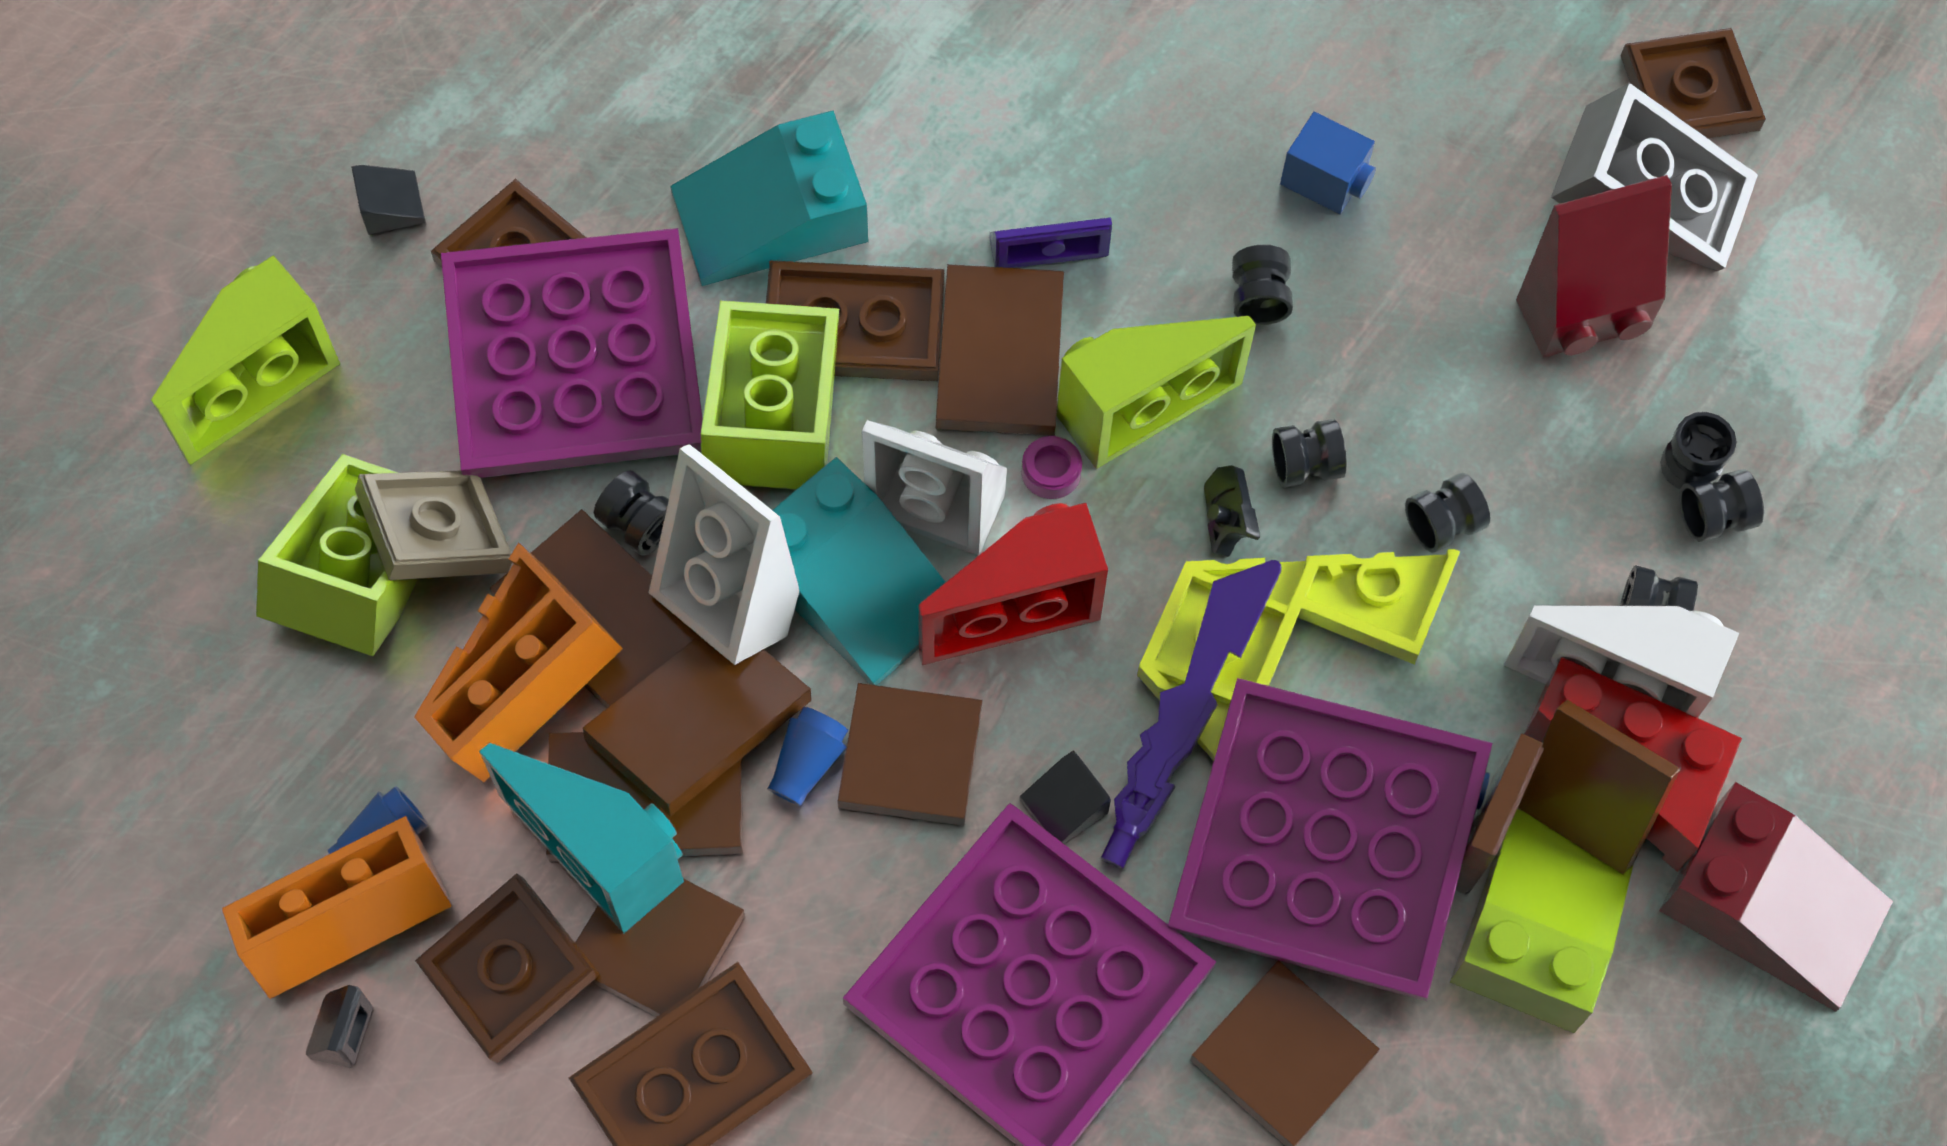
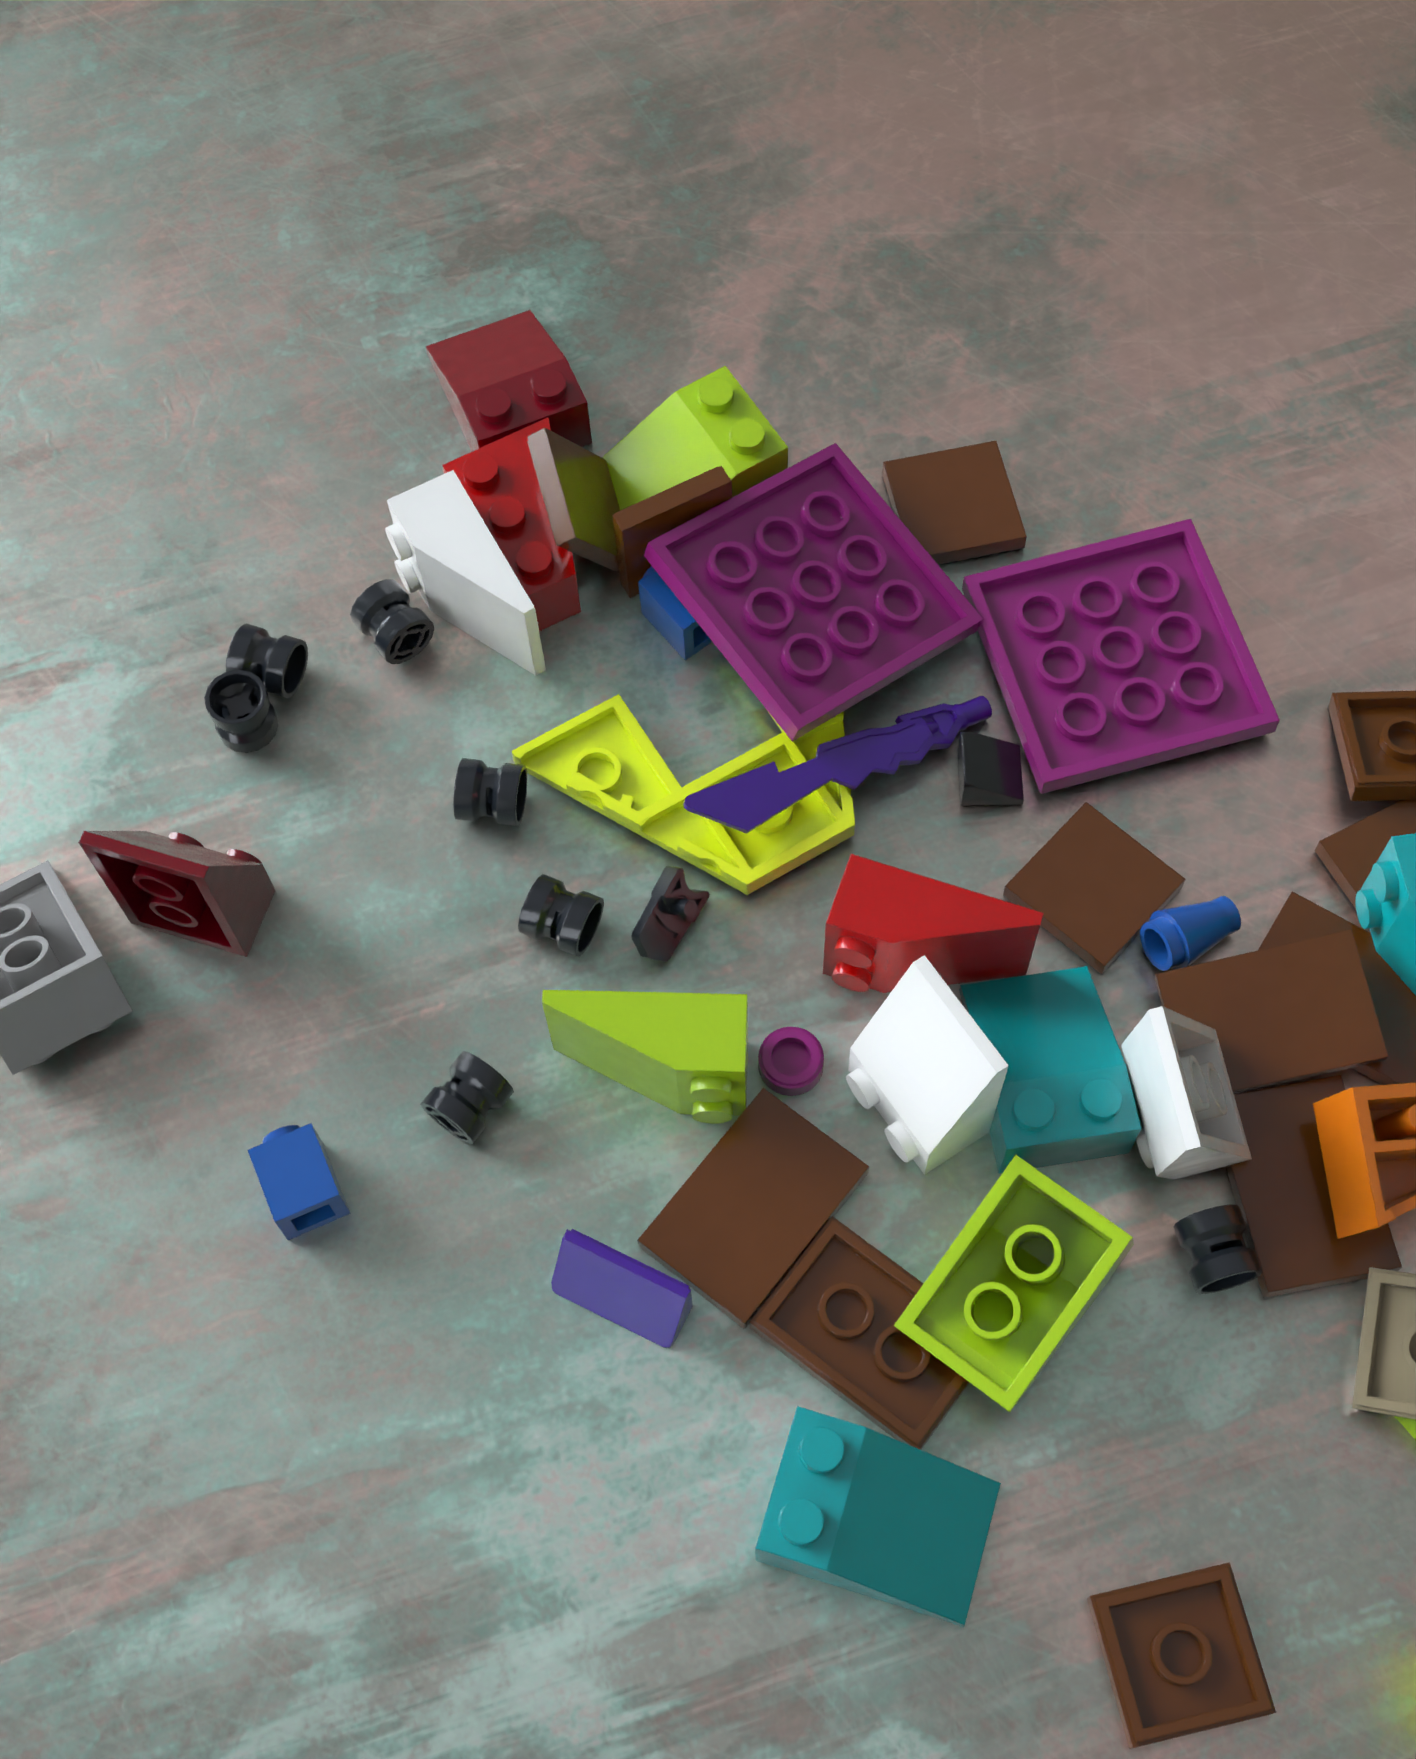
camera: 140 degrees left, 0 degrees up
magenta plate [441,228,703,478] -> none

